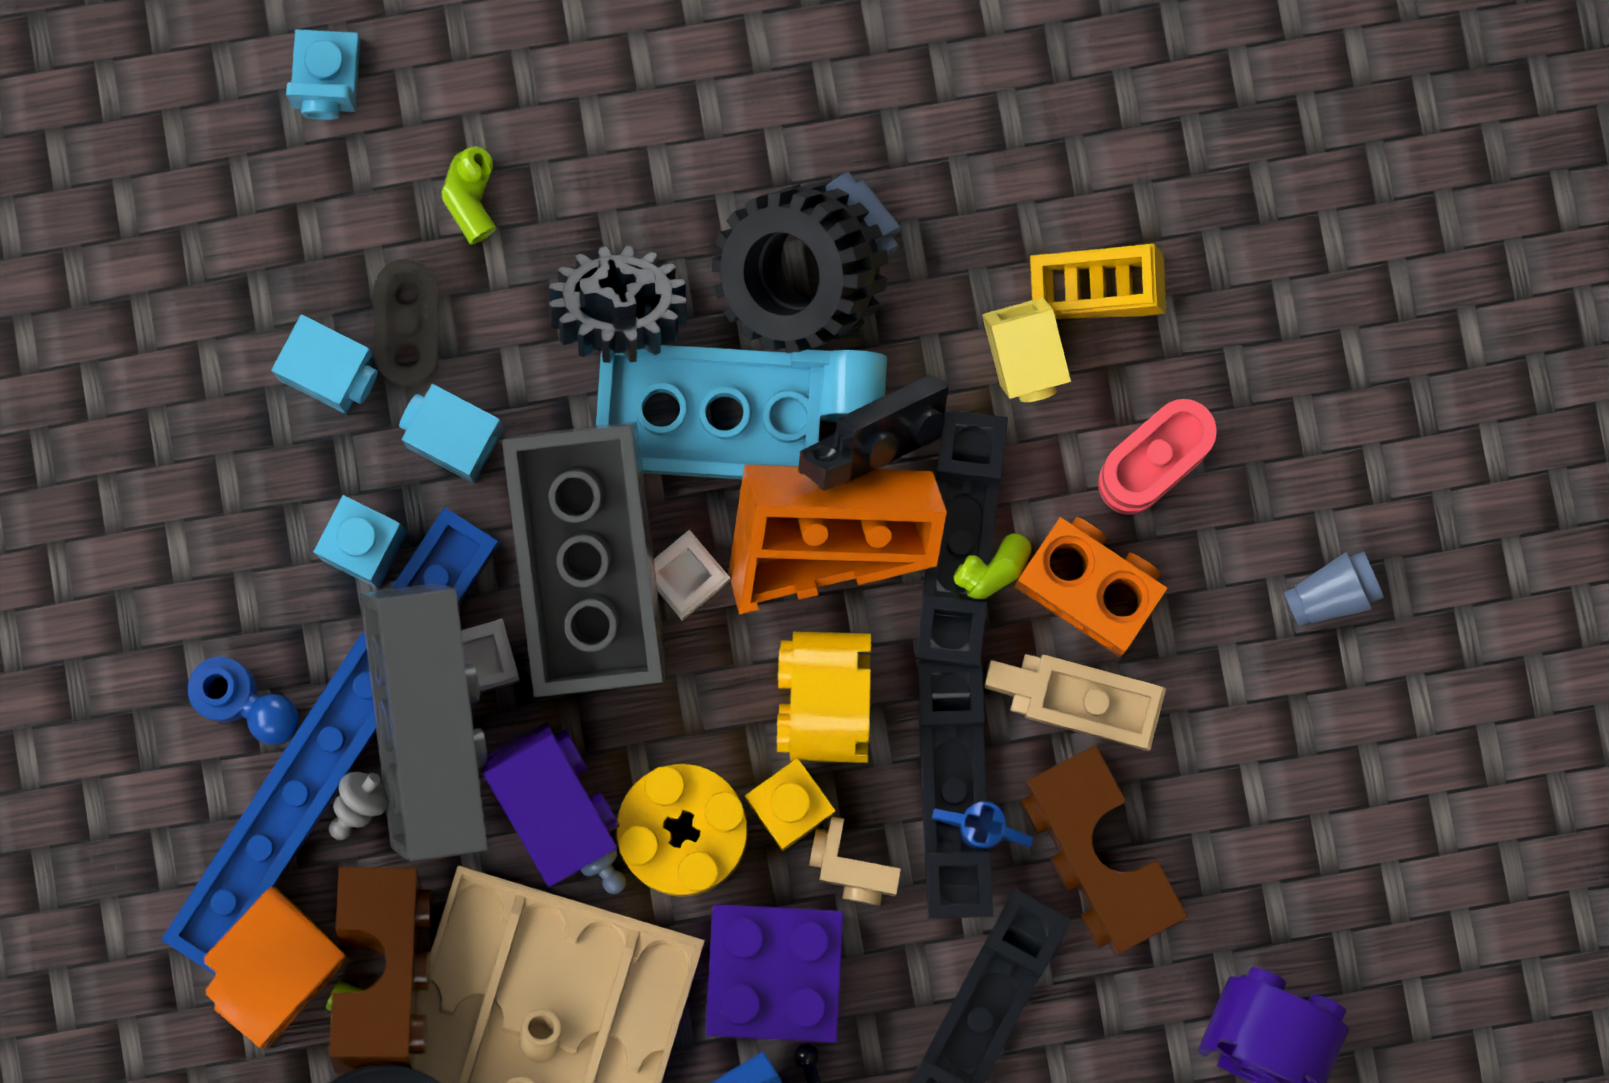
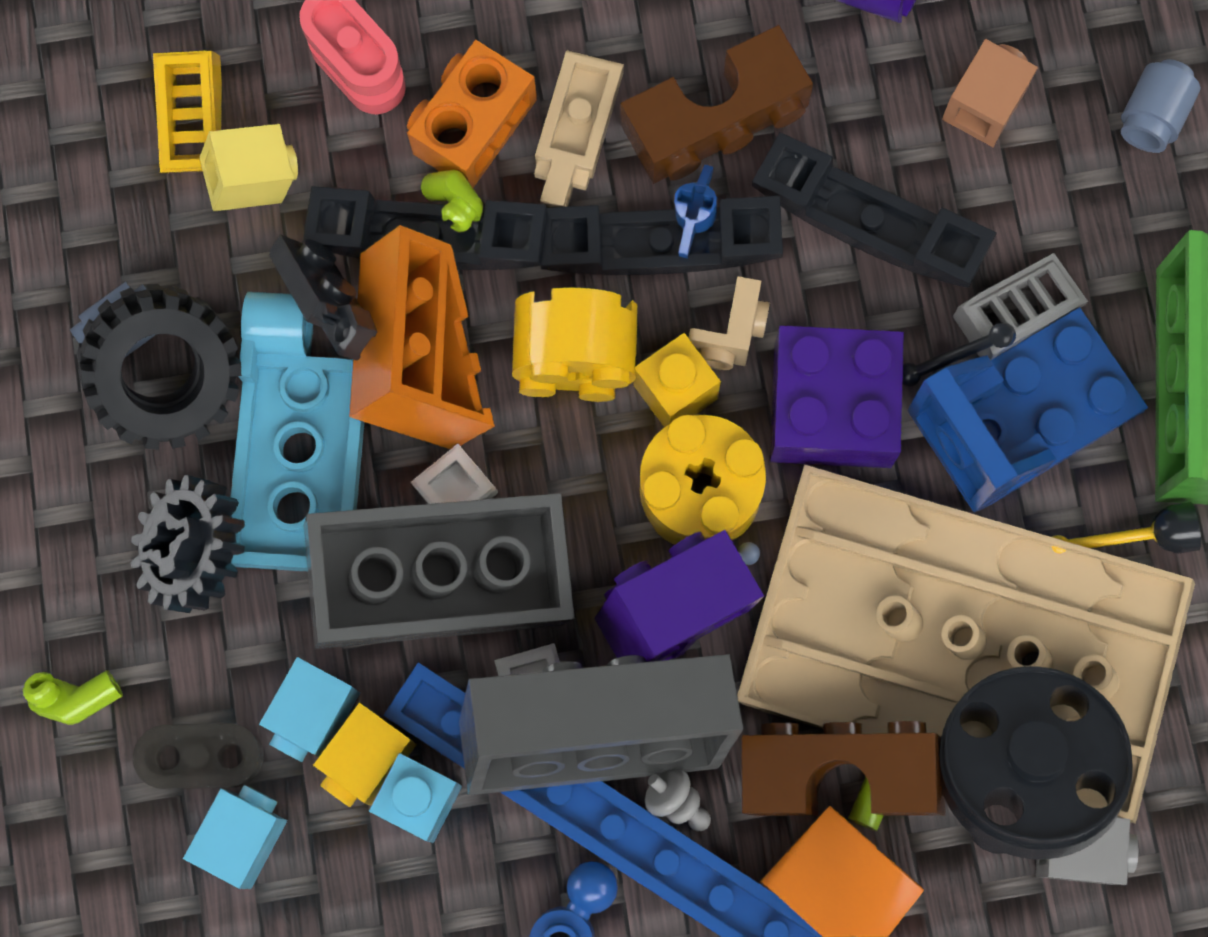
camera: 85 degrees left, 5 degrees down
none -> yellow brick [313,702,417,808]

